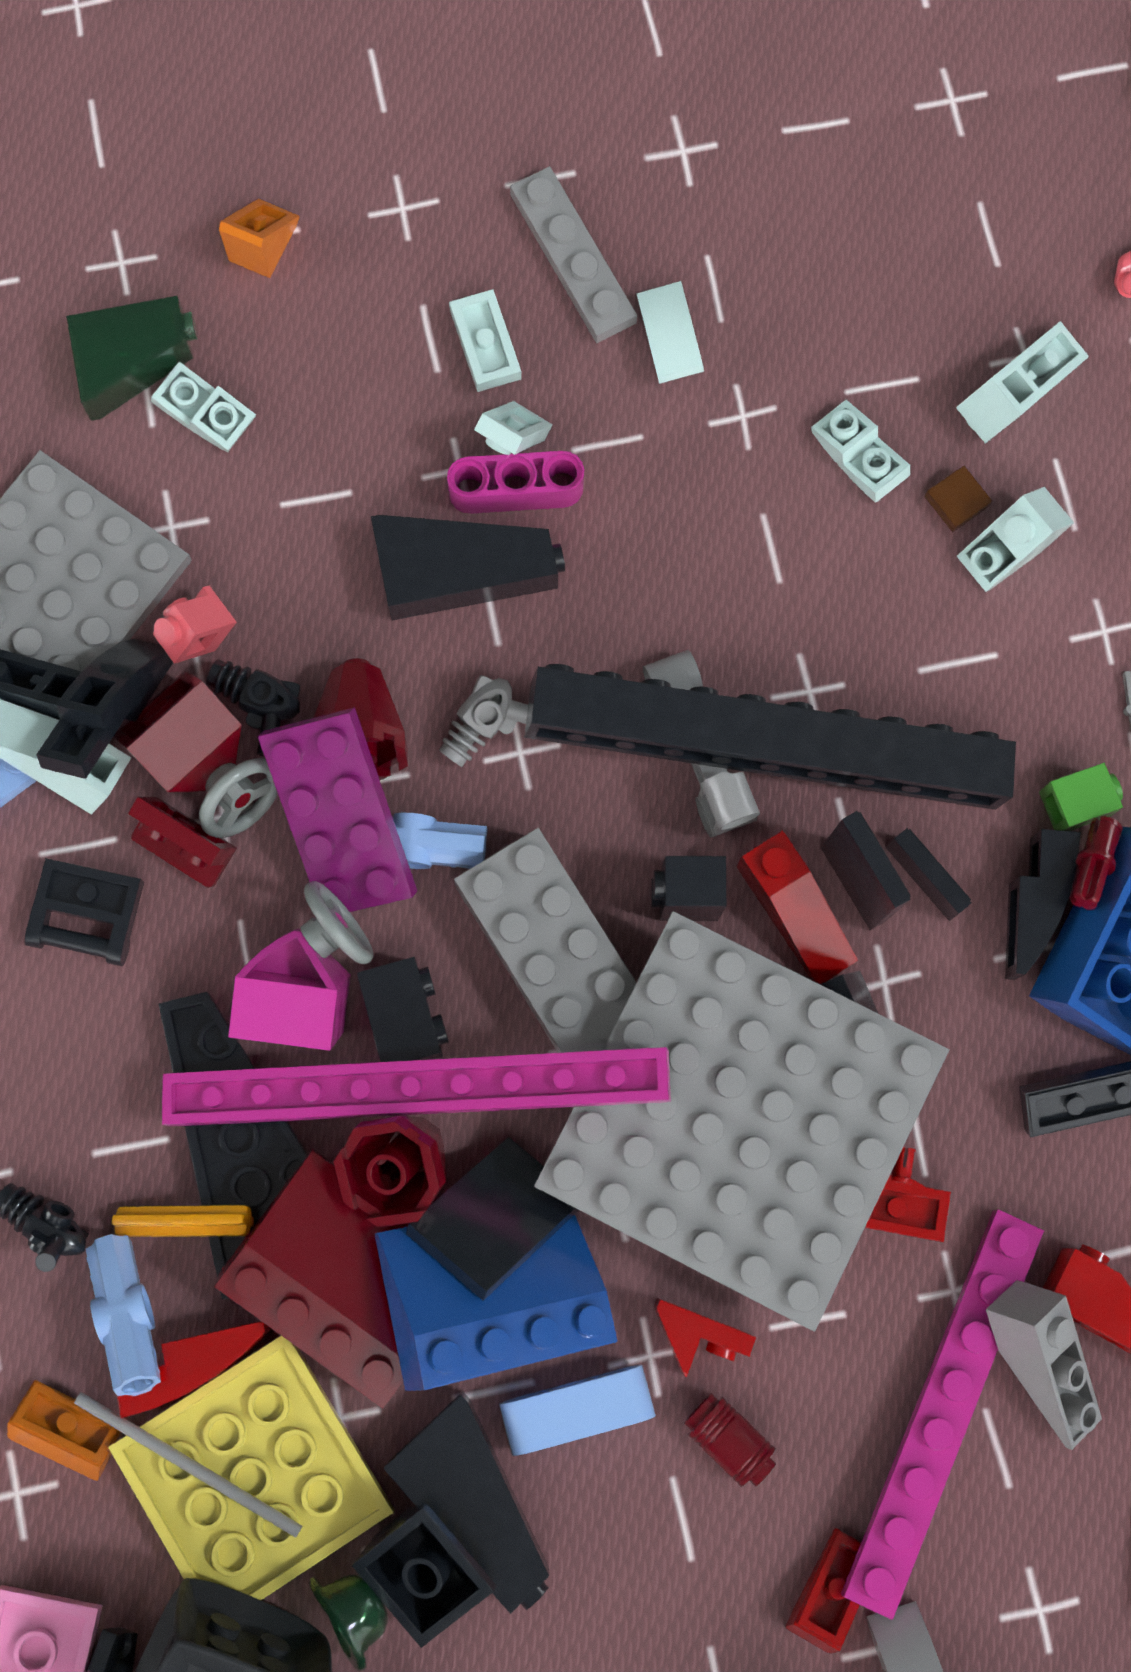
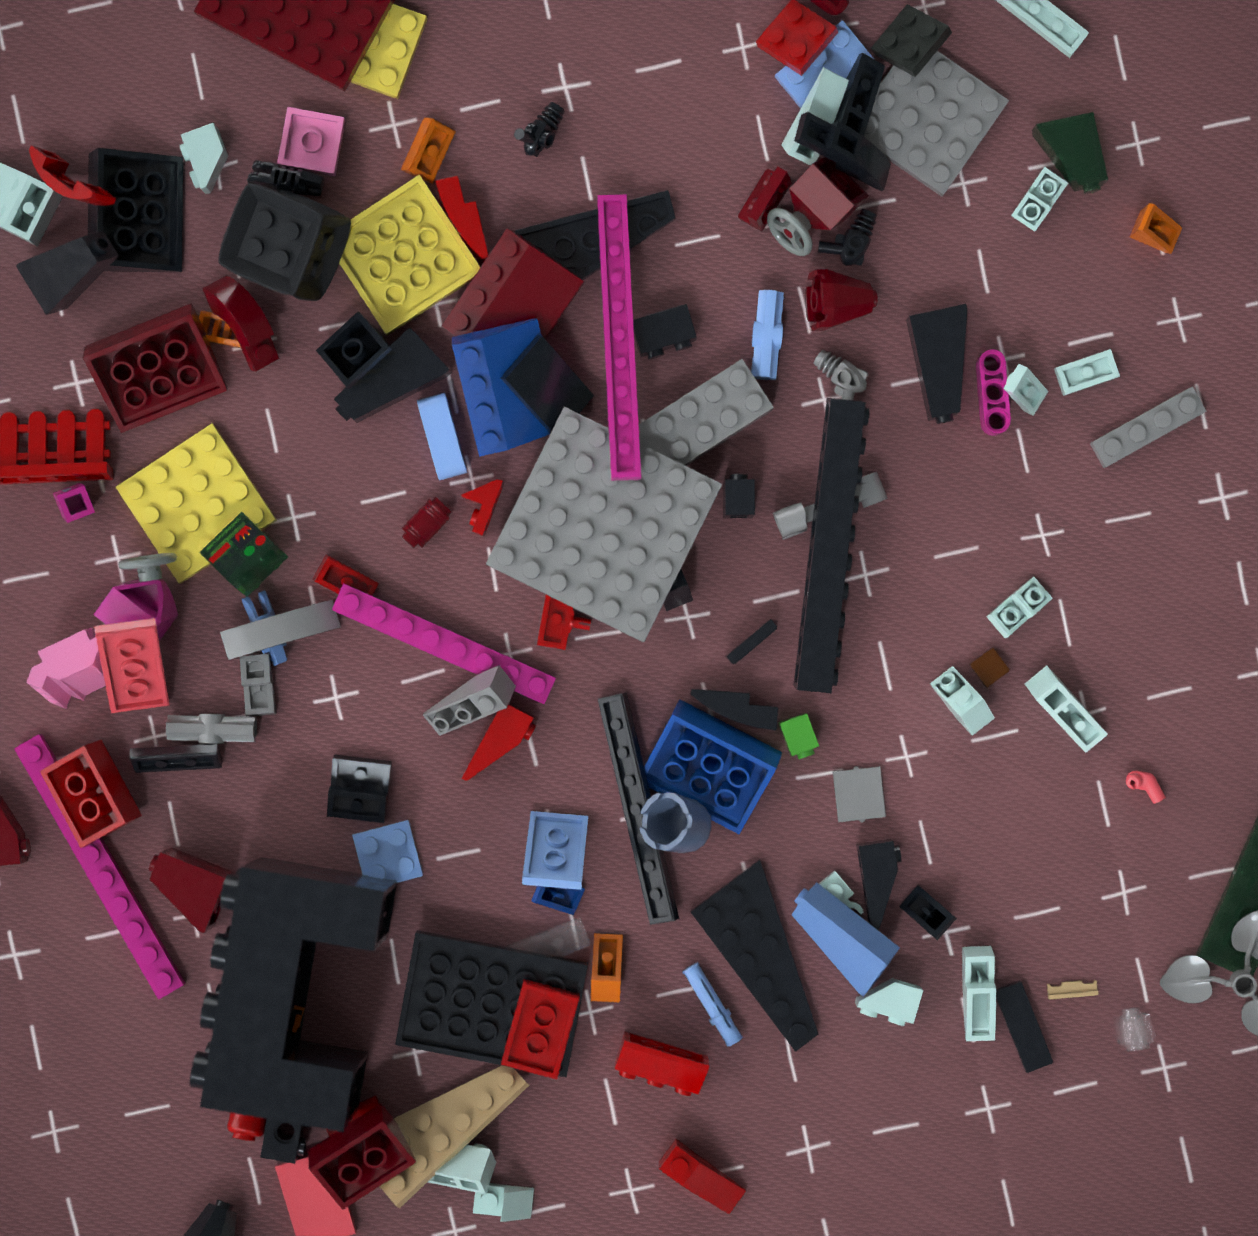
camera: 95 degrees right, 10 degrees up
black plate [25,858,144,966] -> none
light grey axle [74,1392,303,1538] -> none
light blue piece [86,1234,161,1396] -> none
light orange axle [111,1205,254,1237] -> none
coral brick [153,585,237,664] -> none
dark pink piece [228,881,373,1051] -> none
magenta plate [258,707,417,912] -> none
clear green hat [309,1574,388,1671] -> none
dark red cone [333,1116,446,1227] -> none
light aqua slope [637,281,704,384] -> none
red slope [736,830,858,984] -> none
black tile [821,811,911,931] -> none
dark red axle [1070,816,1123,910] -> none

